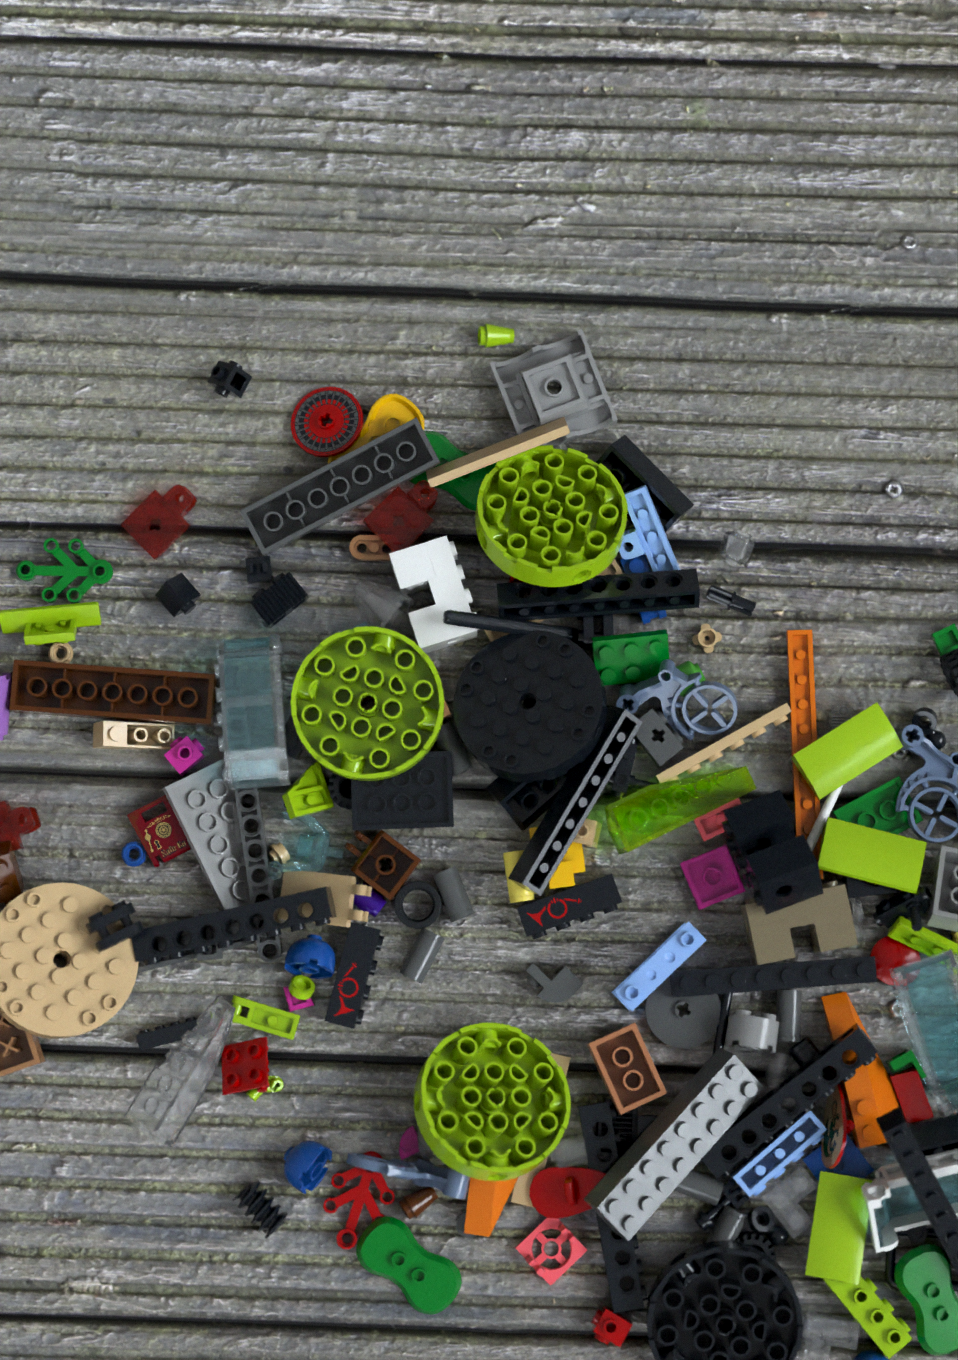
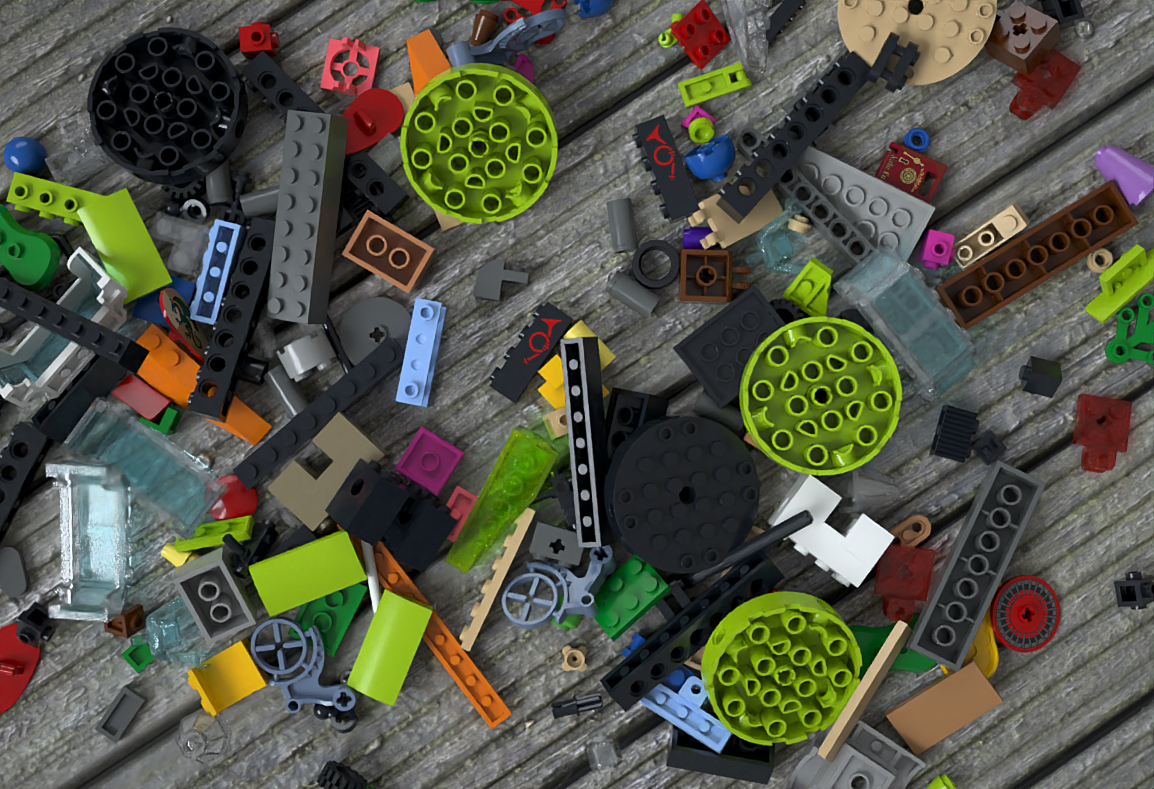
camera: 145 degrees right, 5 degrees up
none -> medium nougat tile [885,658,1003,756]

